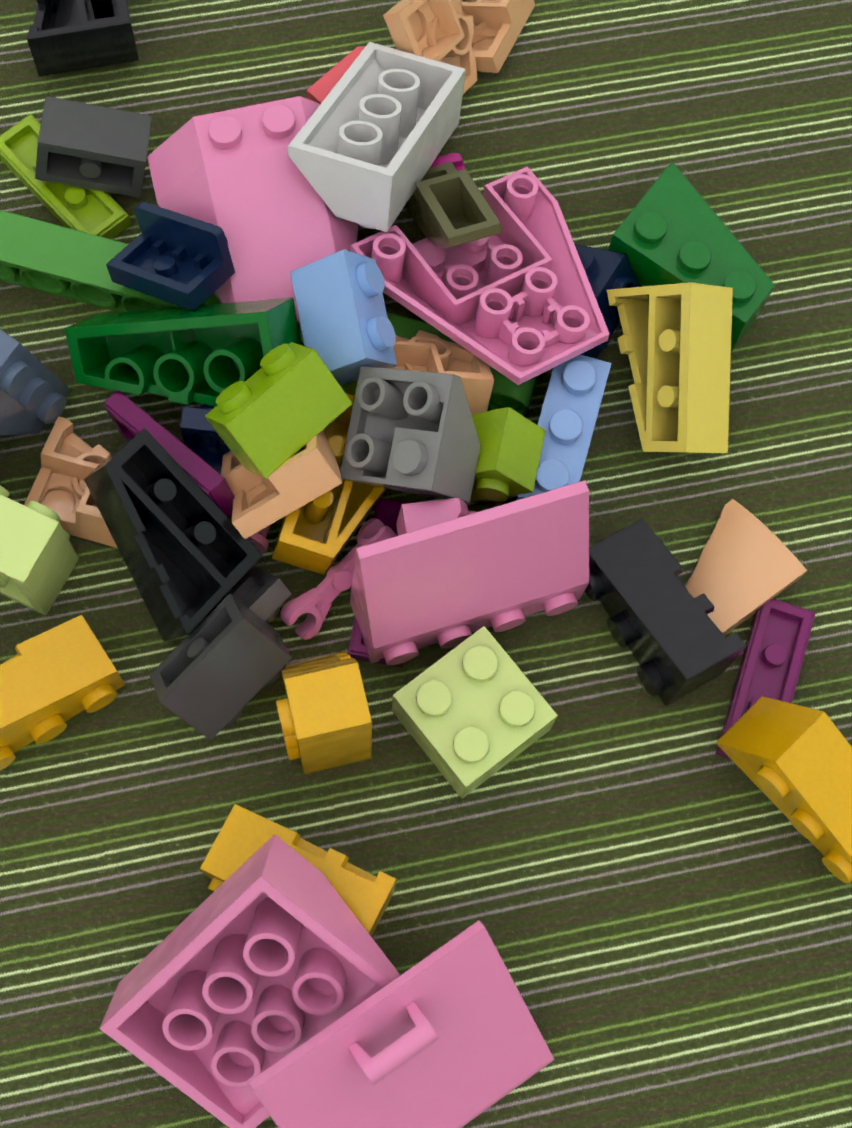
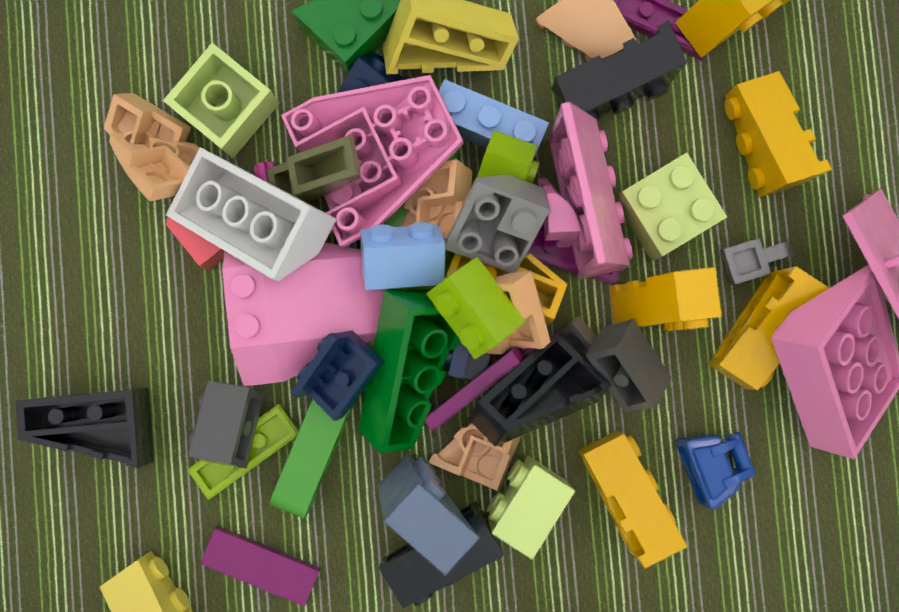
camera: 75 degrees left, 15 degrees up
bright pink piece [280,518,397,640] -> none
none -> yellowish green brick [163,43,280,159]
none -> blue piece [675,432,756,510]
none -> flat silver plate [720,238,793,285]
none -> yellow wedge [724,71,832,198]

